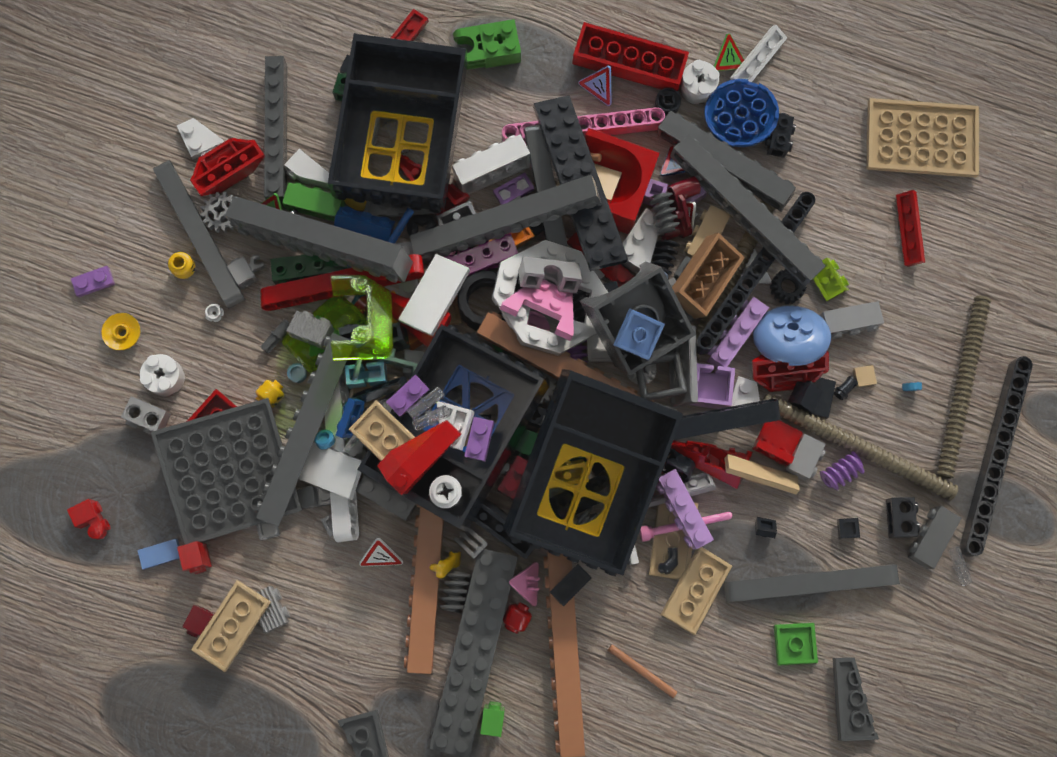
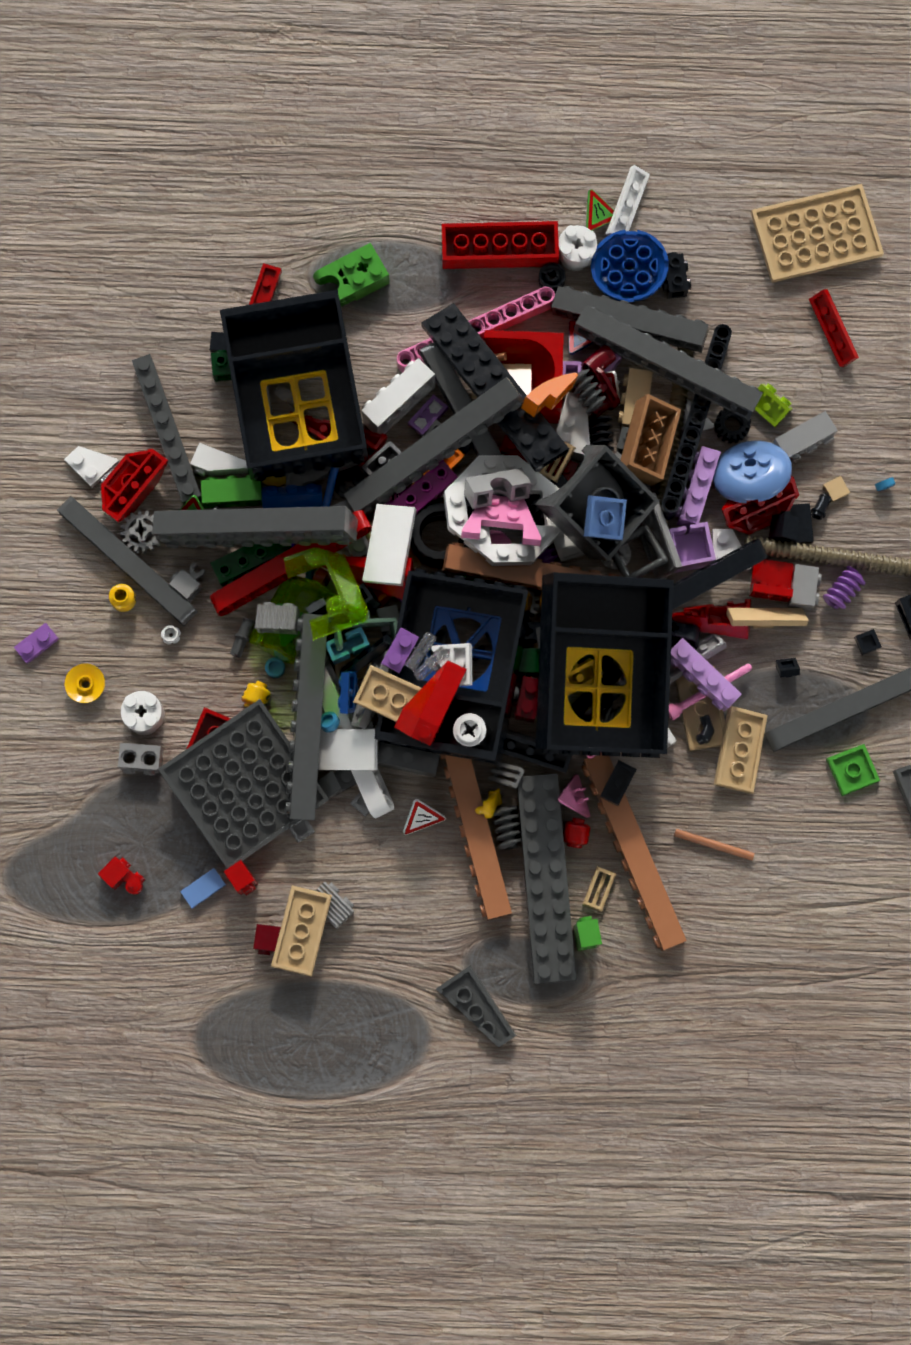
camera: 15 degrees left, 0 degrees up
medium lavender piece [465,417,495,461] -> none
piece [578,66,612,106] -> none
none -> orange slope [521,373,578,417]
none -> tan tile [539,441,576,483]
none -> tan tile [582,866,616,912]

